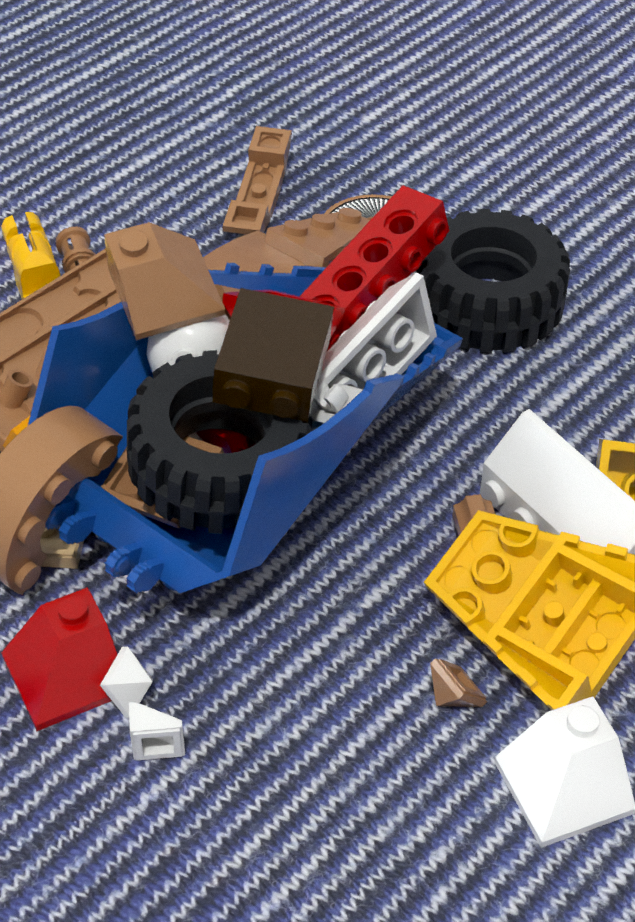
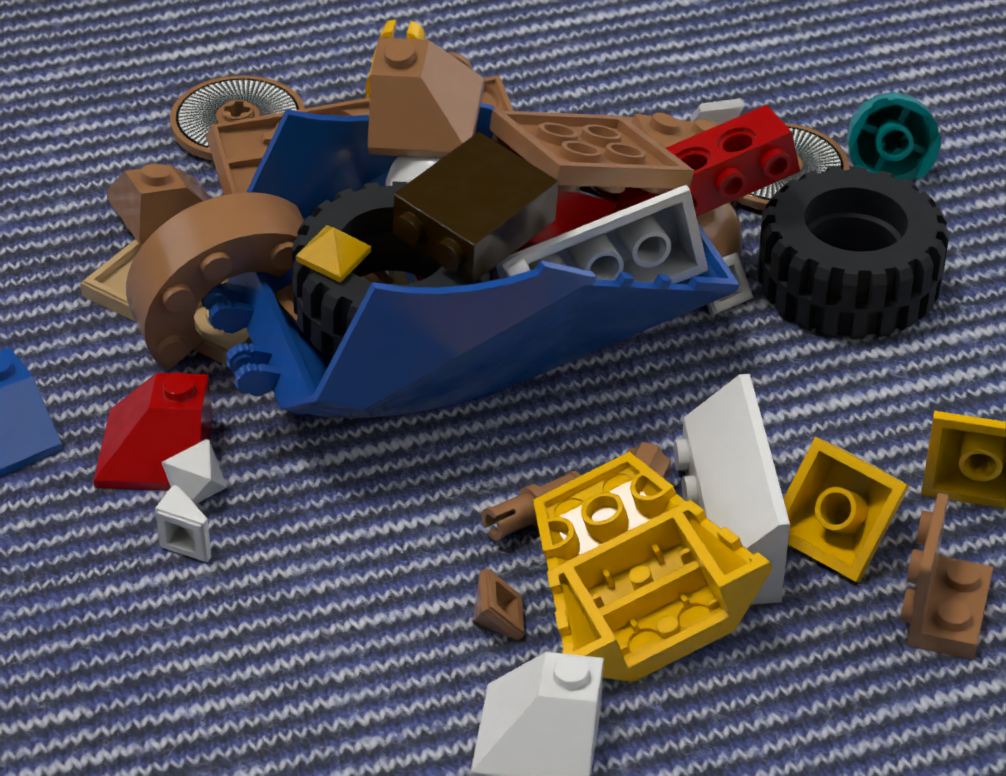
camera: 30 degrees right, 5 degrees down
medium nougat slope [223,126,292,234] -> none
none -> yellow slope [296,225,371,283]
none -> medium nougat pin [482,471,581,541]
none -> medium nougat plate [489,110,694,194]
none -> white slope [690,99,745,125]
none -> teal cylinder [847,92,941,181]

